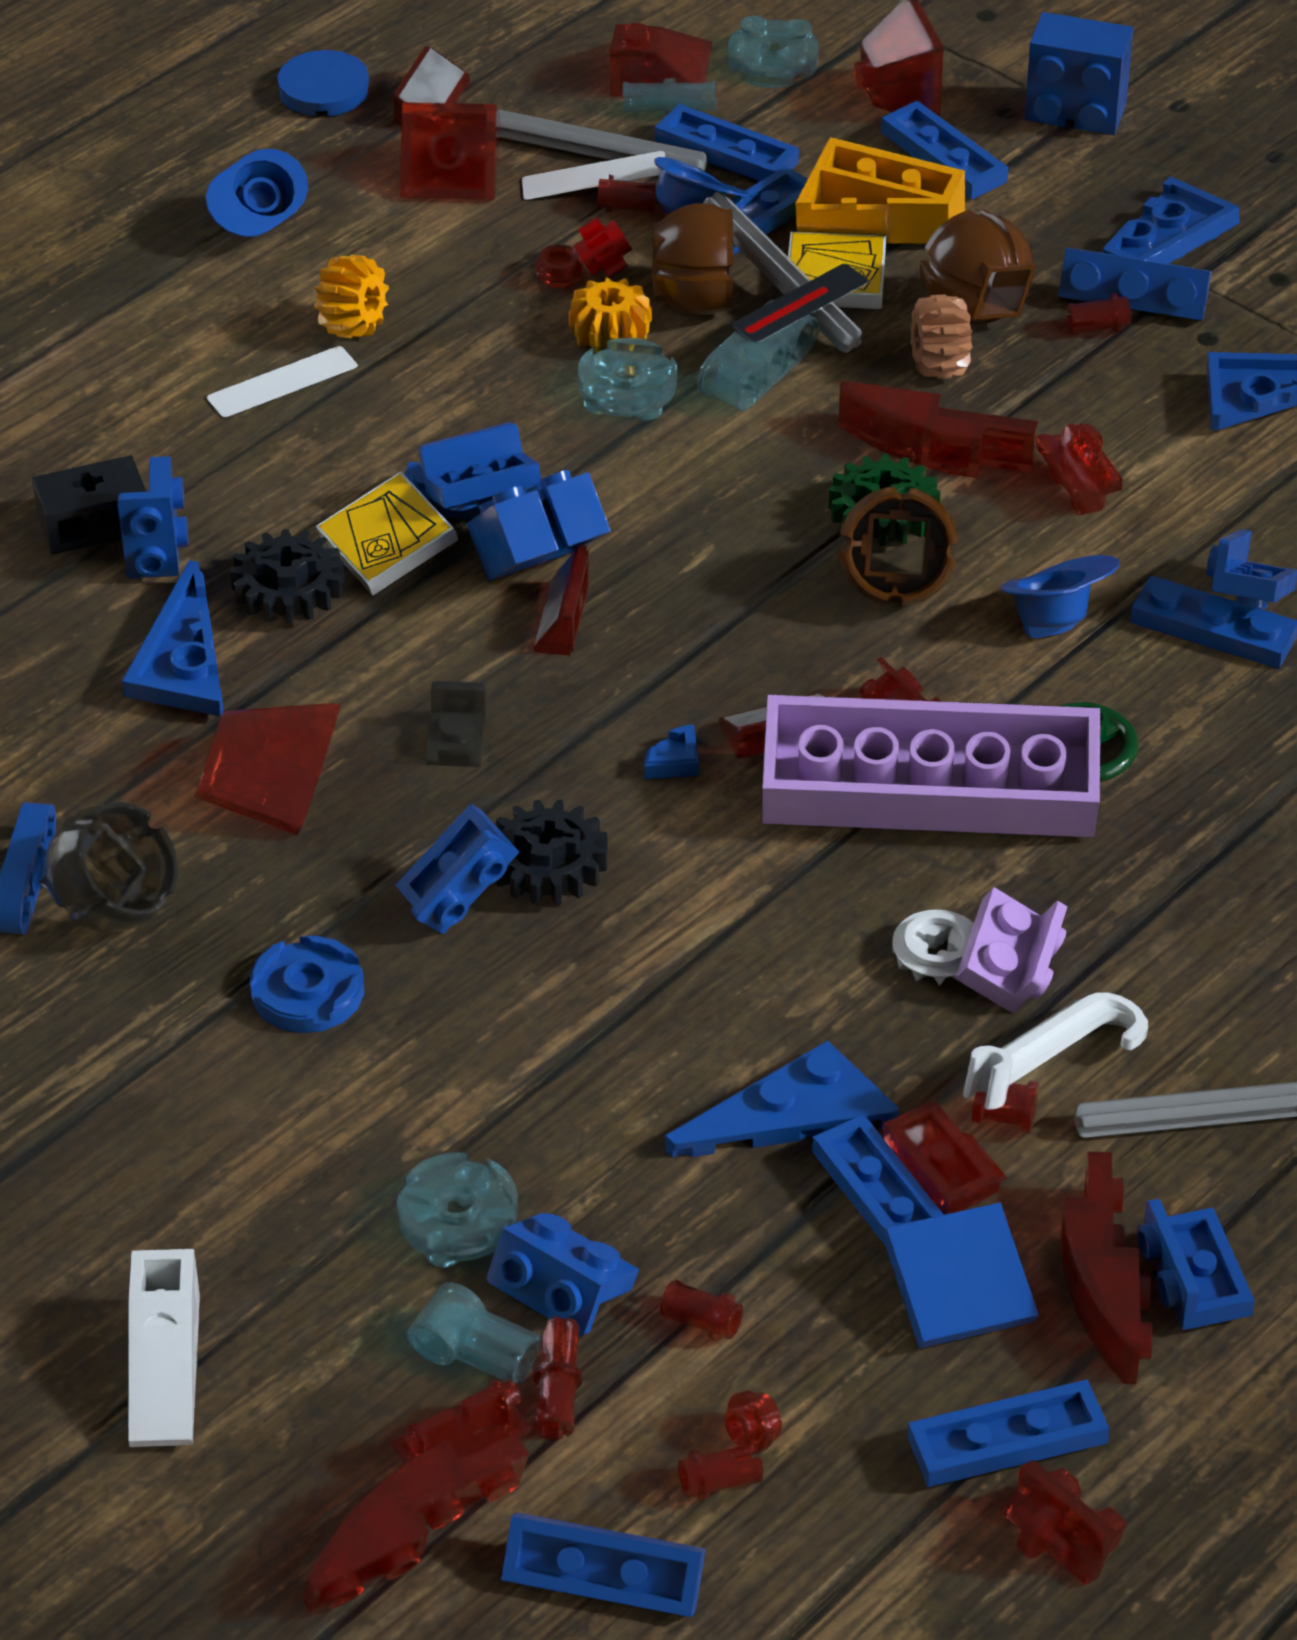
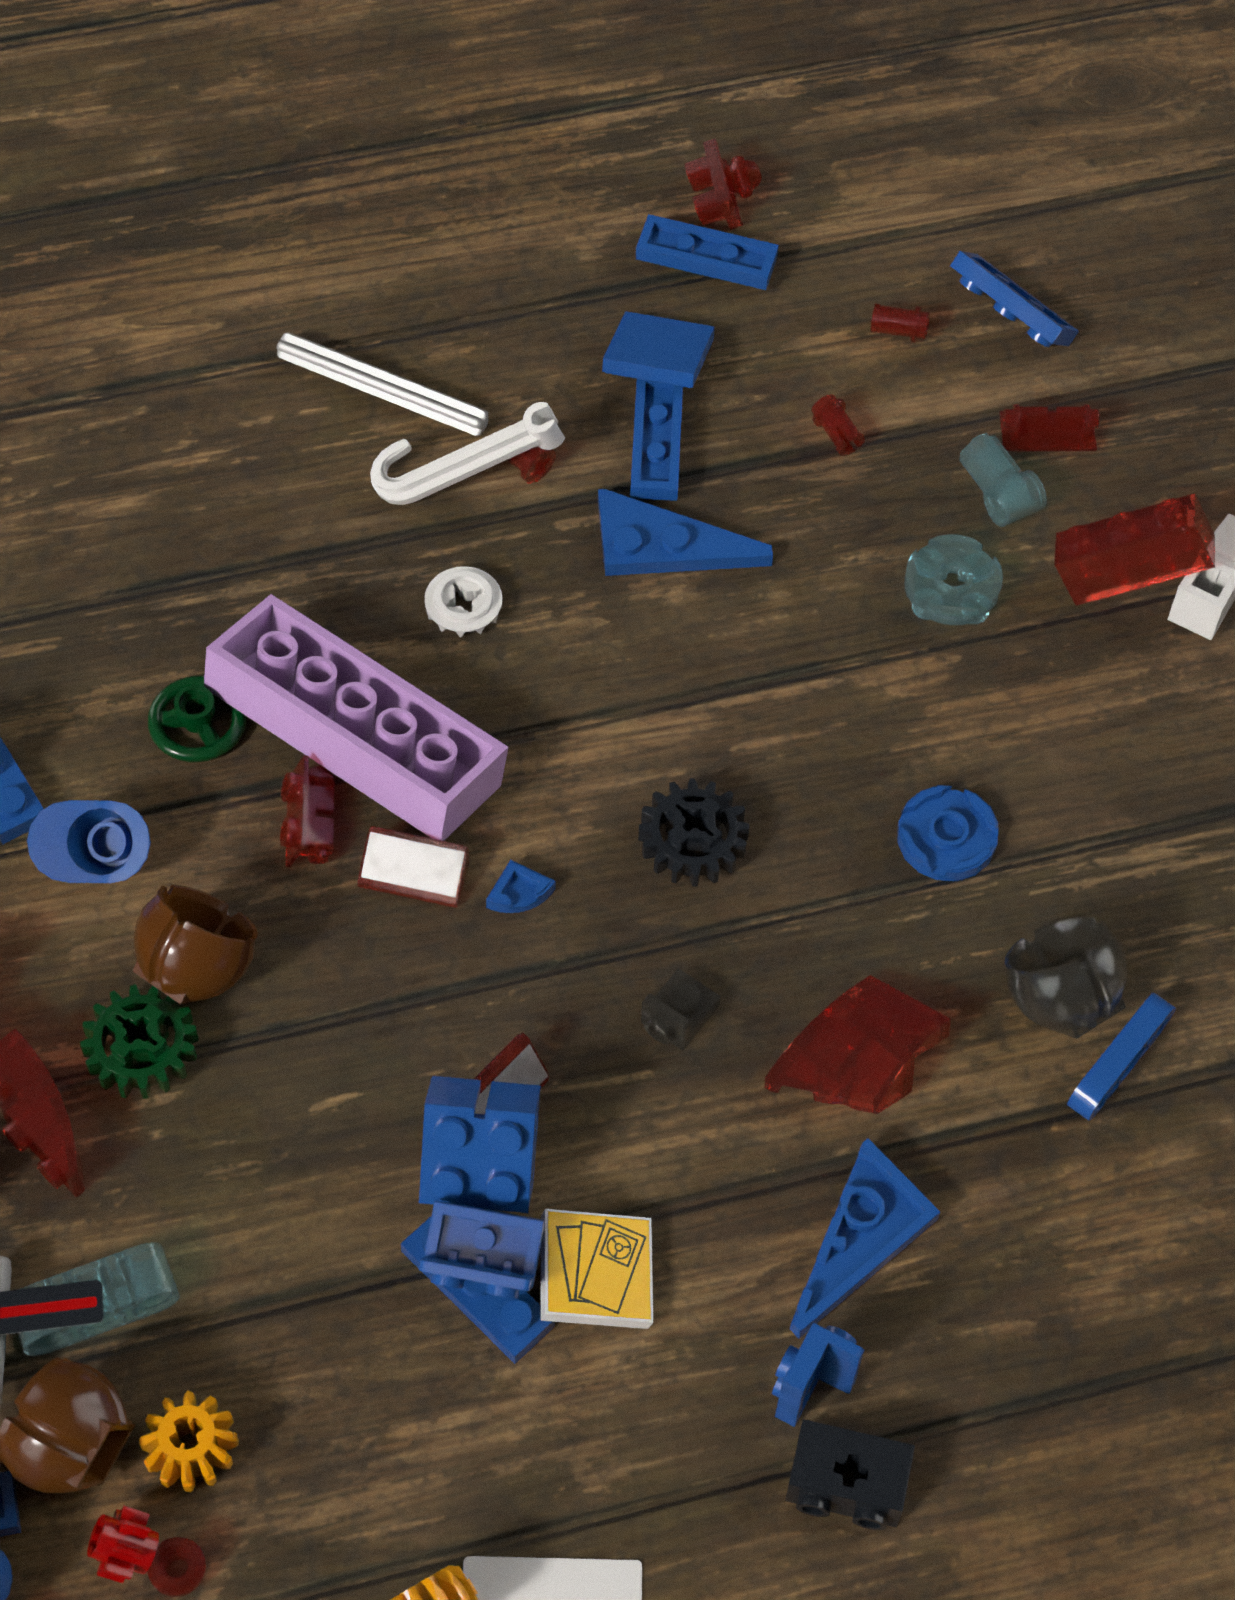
camera: 150 degrees left, 15 degrees up
black gear [230,529,345,623] -> none
clear red slope [303,1433,529,1612] -> none
blue bracket [395,804,519,934] -> none
blue bracket [487,1213,639,1337] -> none
clear red axle [533,1316,583,1439] -> none
clear light blue plate [578,338,677,420] -> none
clear red plate [725,1390,782,1454] -> none
clear red slope [884,1100,1007,1215] -> none
lavender bracket [955,887,1067,1014] -> none
clear red slope [1060,1151,1152,1385] -> none
blue bracket [1137,1198,1255,1330] -> none
none -> clear red brick [1054,493,1215,606]

